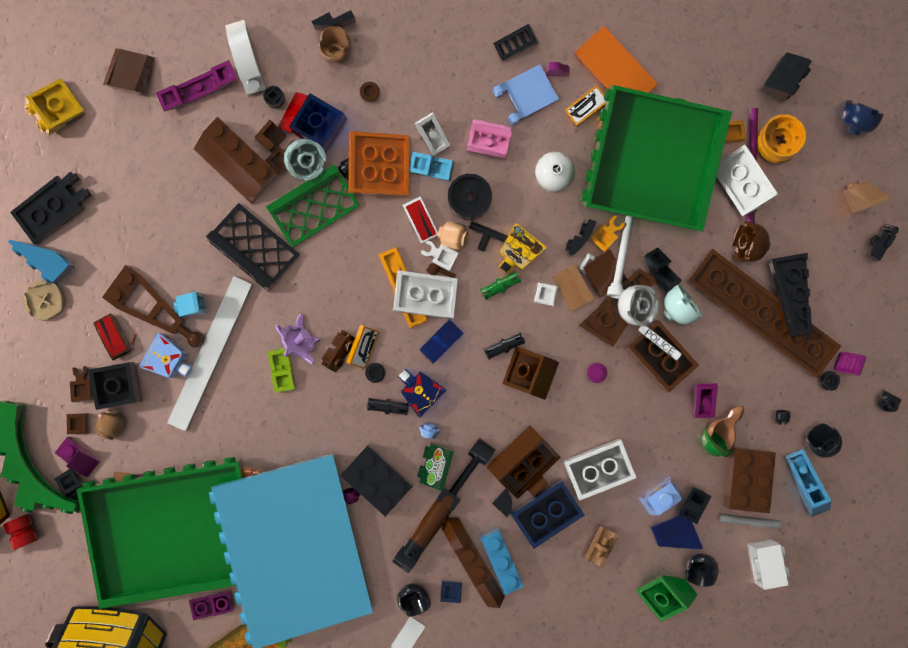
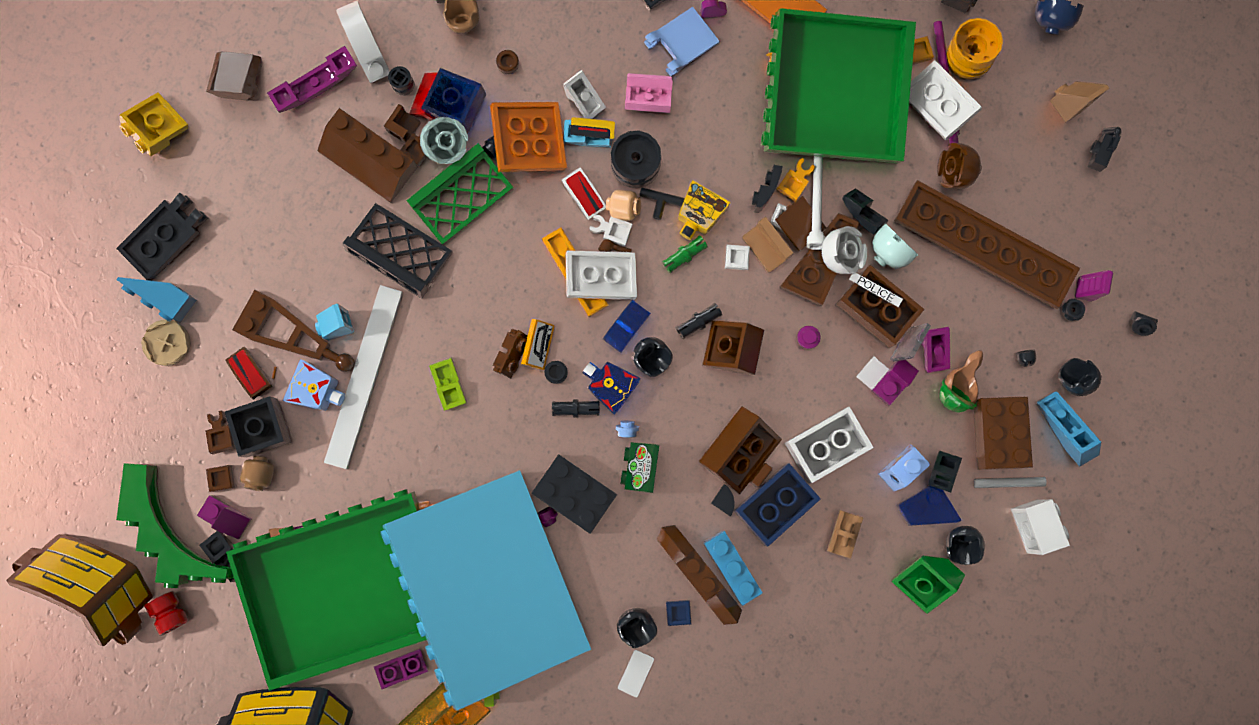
camera: 10 degrees left, 5 degrees down
lavender piece [275,314,320,364] -> none
black piece [392,438,496,574] -> none
white cylinder [535,152,575,192] -> none
tile [564,86,606,126] -> none
black wing [768,253,812,338] -> none
none -> sticker [570,117,615,139]
none -> black hair [632,337,673,377]
none -> white sticker [856,356,889,390]
none -> magenta slope [871,356,919,406]
none -> clear piece [890,323,931,362]

